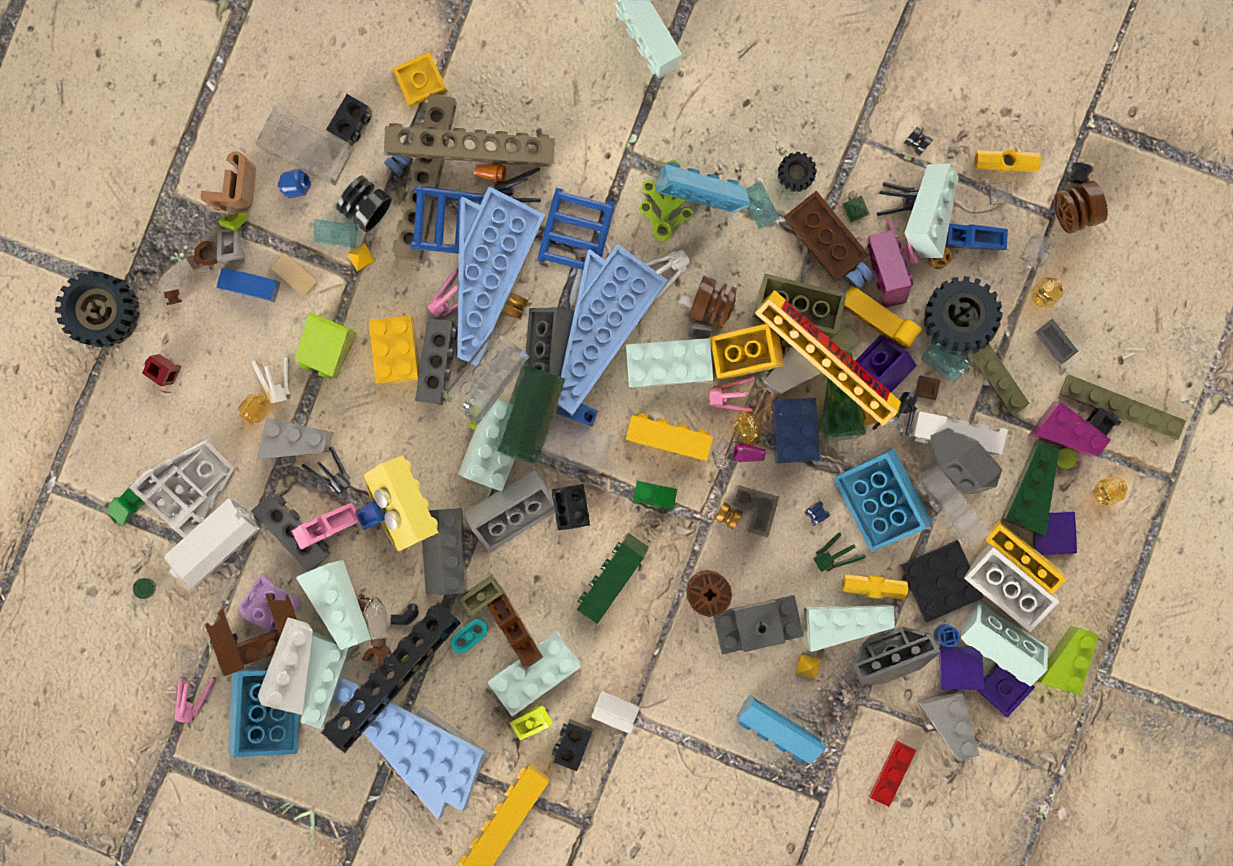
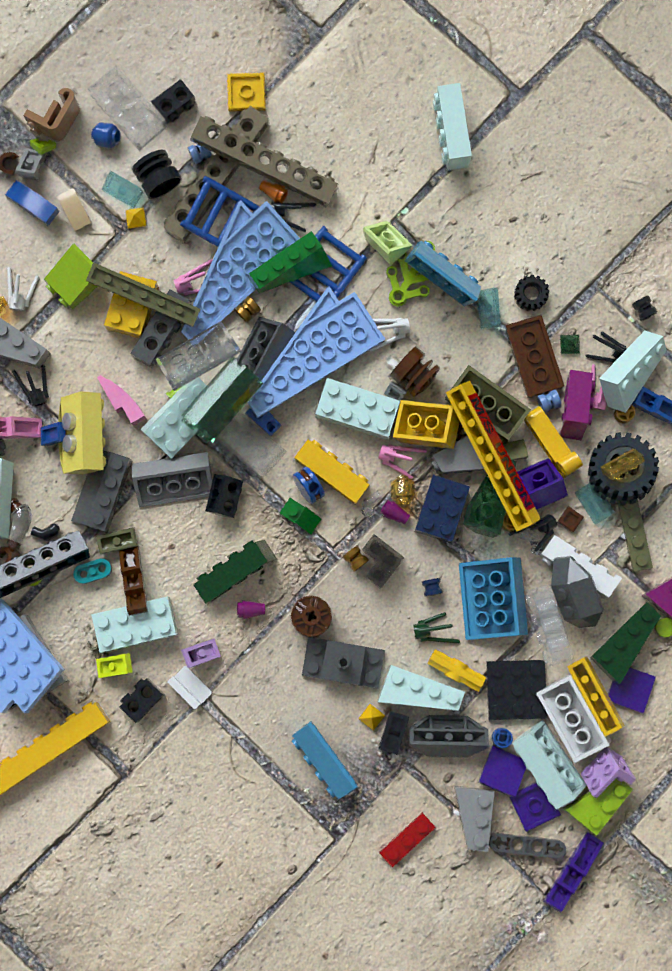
camera: 20 degrees right, 5 degrees down
none -> olive plate [86,262,200,327]
none -> bright pink slope [97,375,147,426]
none -> lavender slope [181,639,221,668]
none -> magenta cone [237,600,265,619]
none -> green wedge [248,231,332,294]
none -> blue head [293,467,325,504]
none -> yellowish green slope [363,221,412,265]
none -> black brick [378,711,409,755]
none -> dark grey beam [489,833,566,858]
none -> dark purple slope [543,832,604,912]
none -> lavender bracket [581,747,636,798]
none -> clear yellow plate [601,448,645,480]

